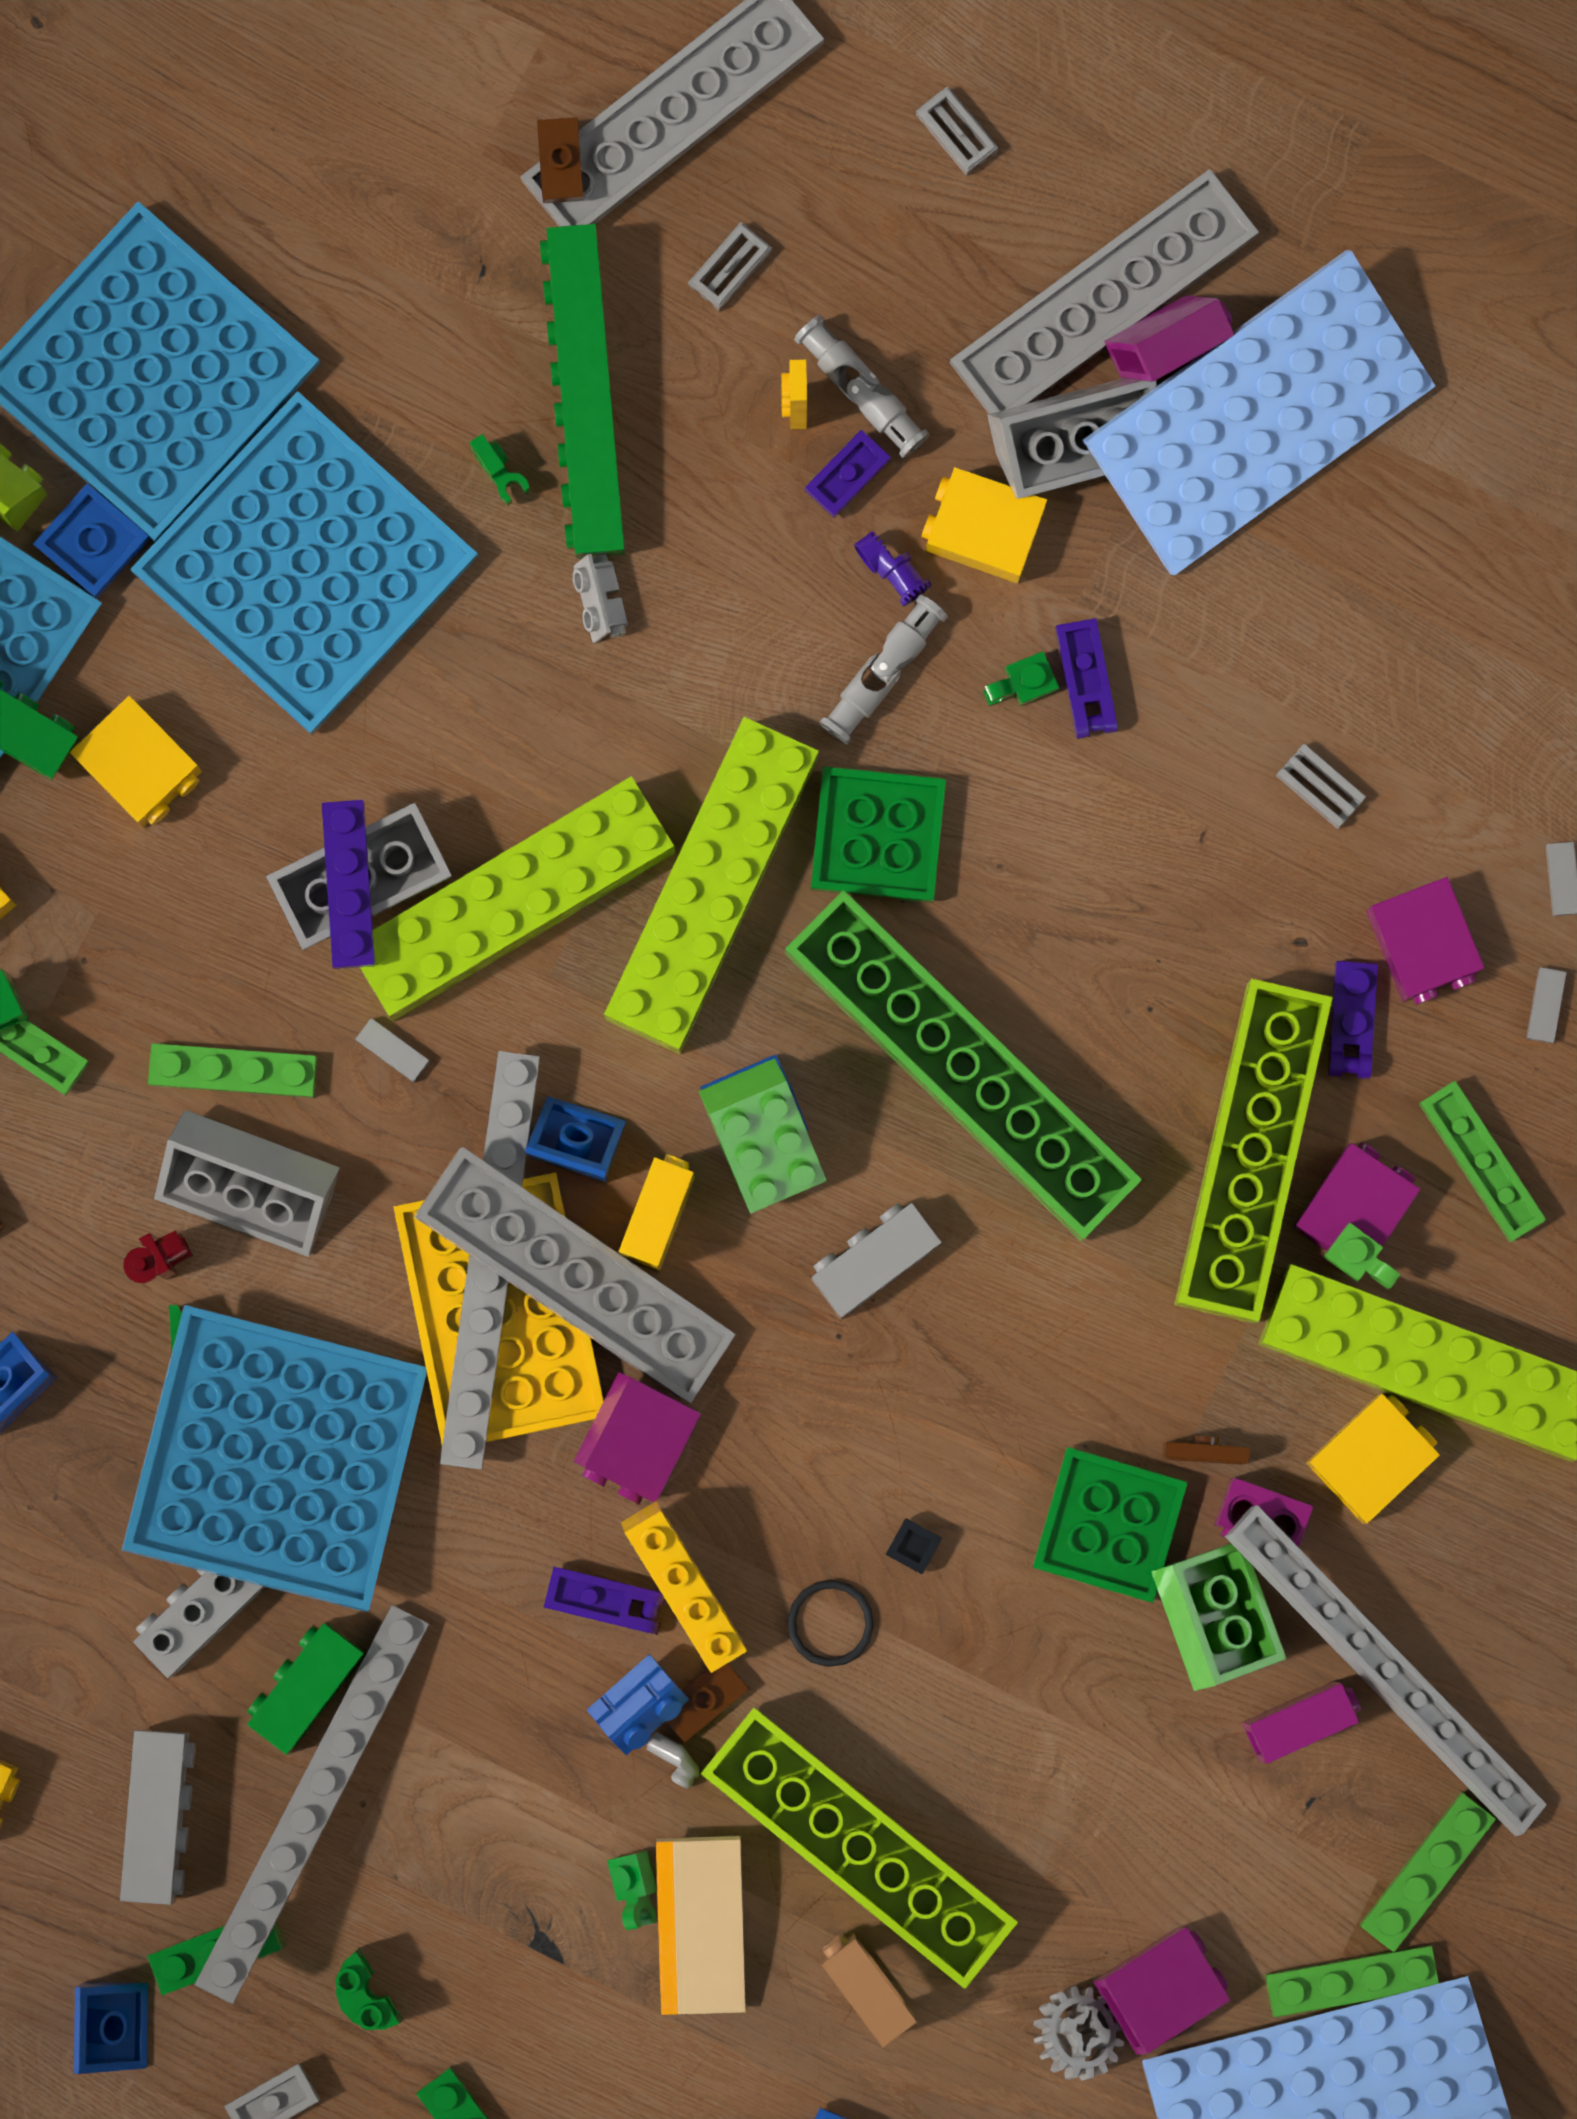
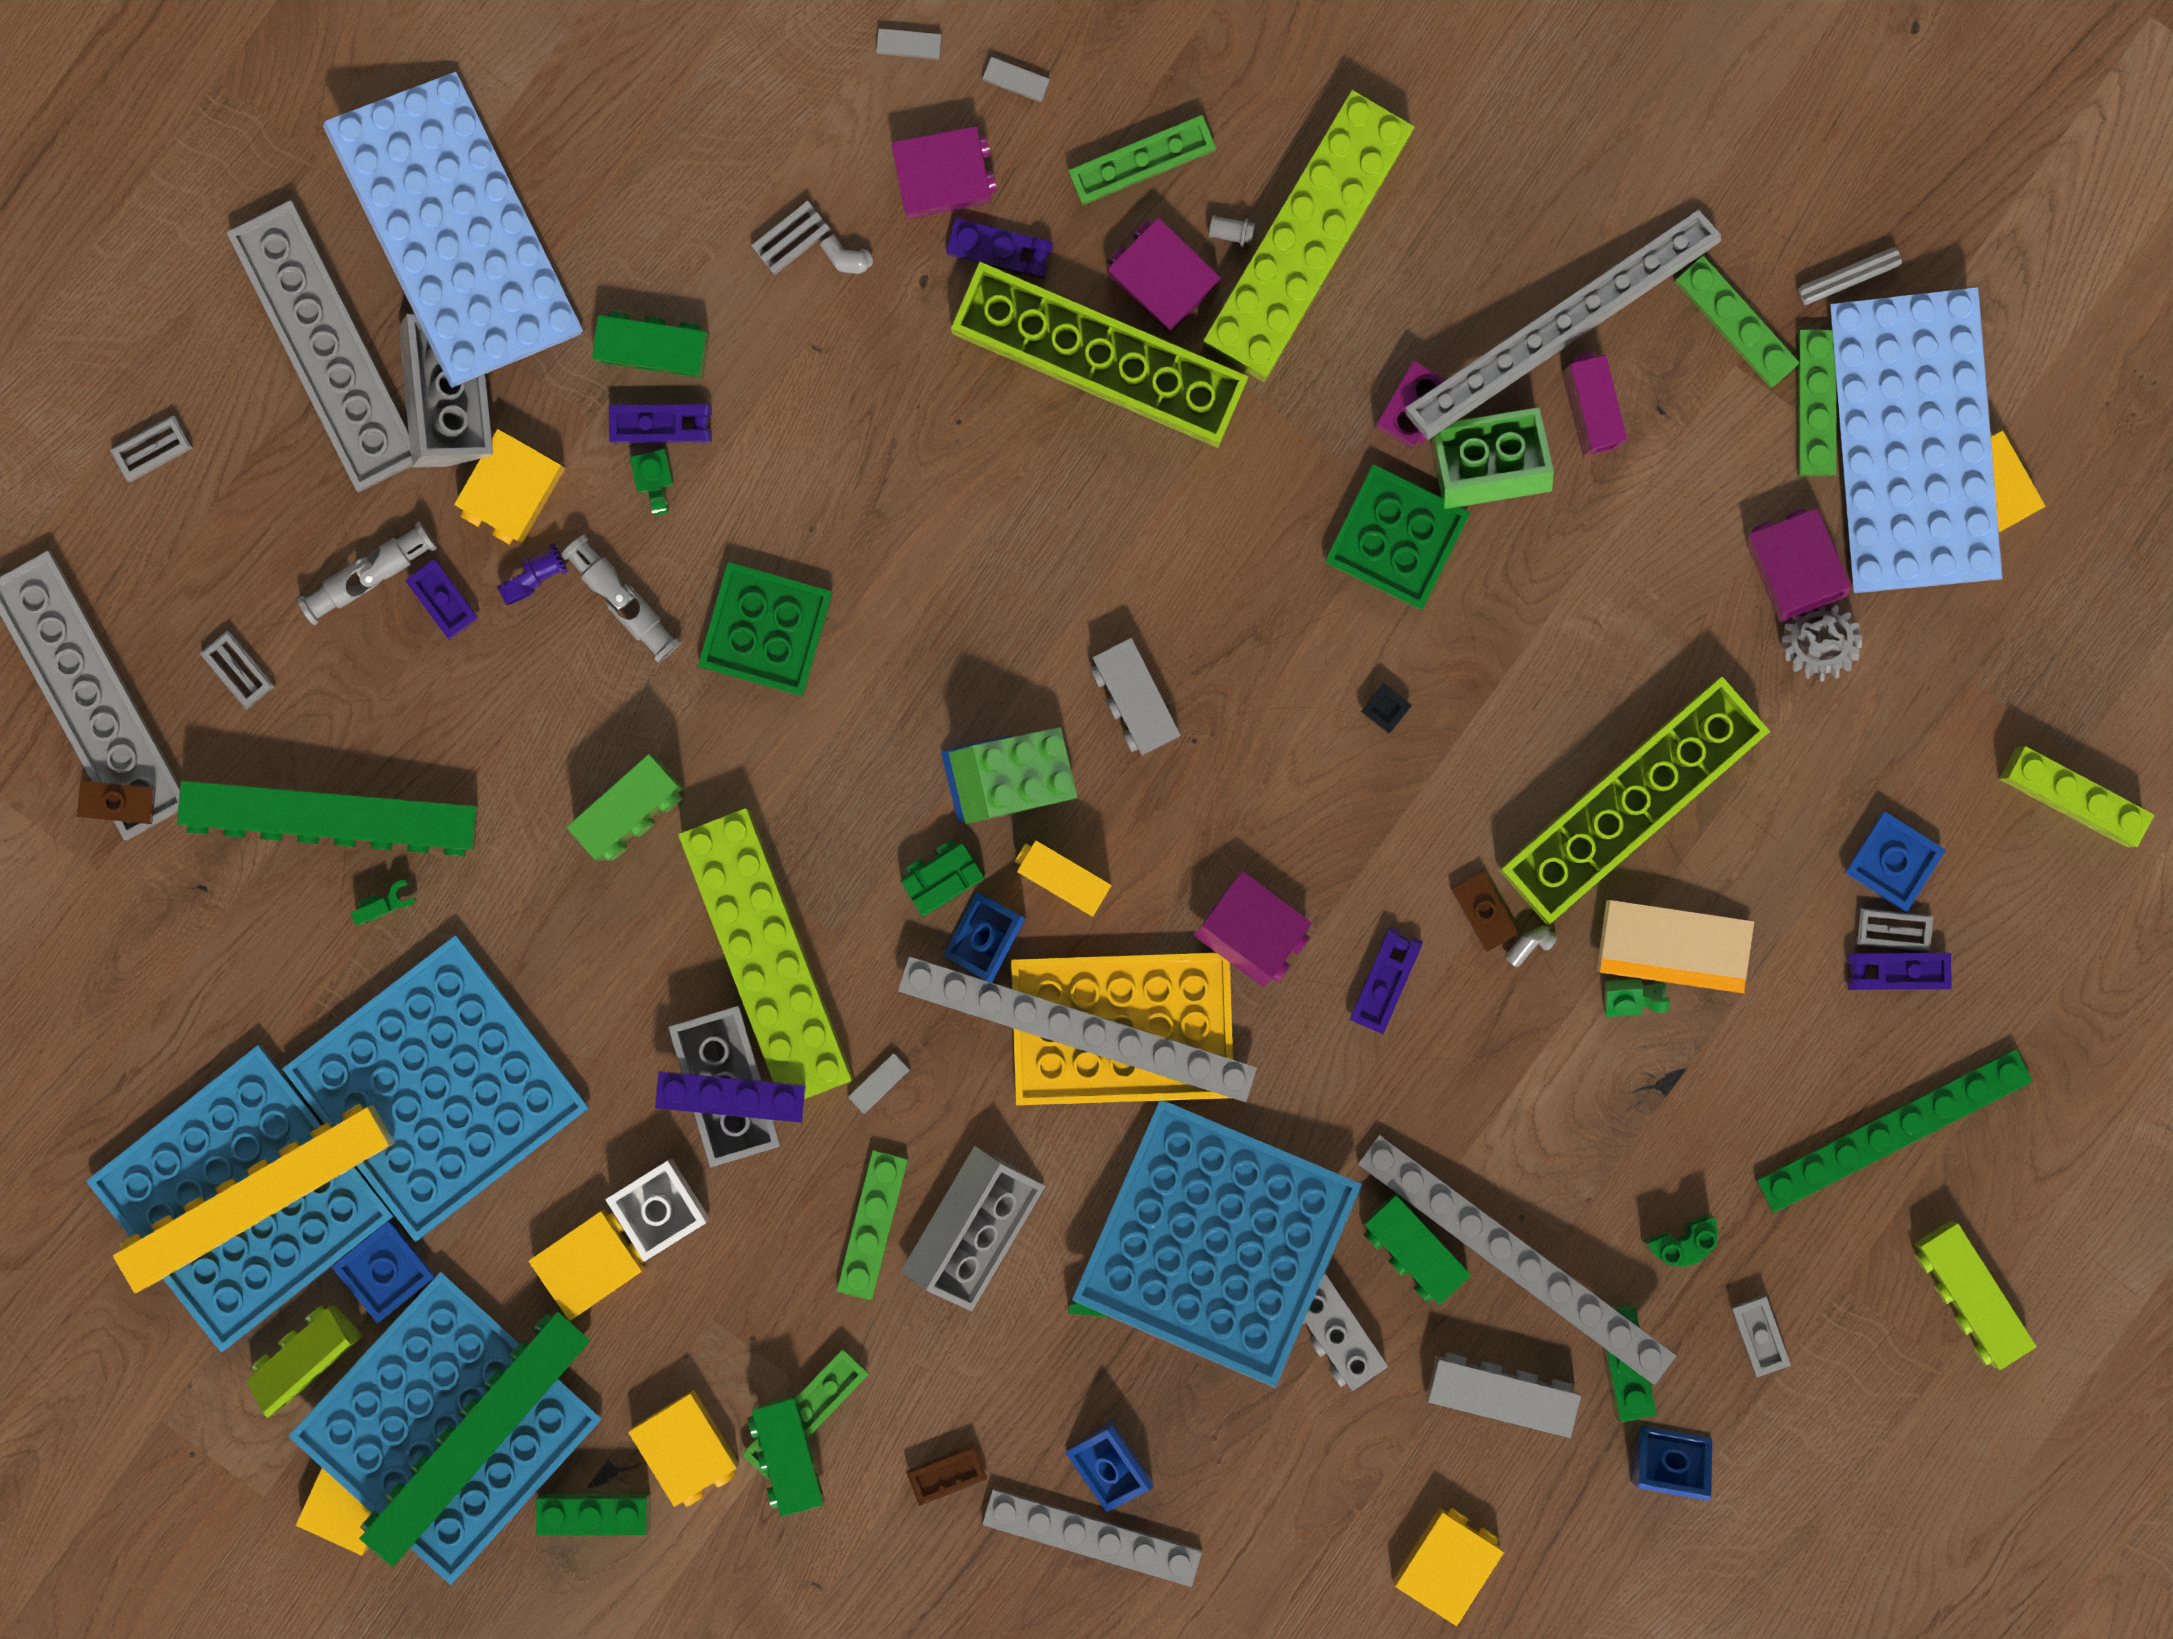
camera: 80 degrees left, 5 degrees up
dark red hips [123,1230,193,1284] -> none
light grey plate [414,1147,736,1404] -> none
light grey hinge [573,554,628,644] -> none
blue brick [587,1654,690,1756] -> none
lime brick [604,717,819,1054] -> none
yellow brick [621,1501,747,1673] -> none
yellow plate [781,359,807,429] -> none
bright green brick [785,890,1142,1242] -> none
black piece [787,1580,874,1667] -> none
medium nougat window [820,1933,917,2048] -> none
magenta brick [1104,295,1234,382] -> none
reddish brown plate [1162,1436,1250,1465] -> none
yellow brick [1306,1394,1440,1524] -> none
bright green plate [1323,1222,1401,1289] -> none
none -> yellow brick [113,1104,395,1294]
none -> bright green brick [566,754,685,861]
none -> green brick [592,311,710,379]
none -> white brick [605,1158,710,1262]
none -> light grey arm [820,235,873,274]
none -> green brick [900,839,985,917]
none -> light grey pin [1209,215,1256,247]
none -> light grey axle [1798,247,1902,305]

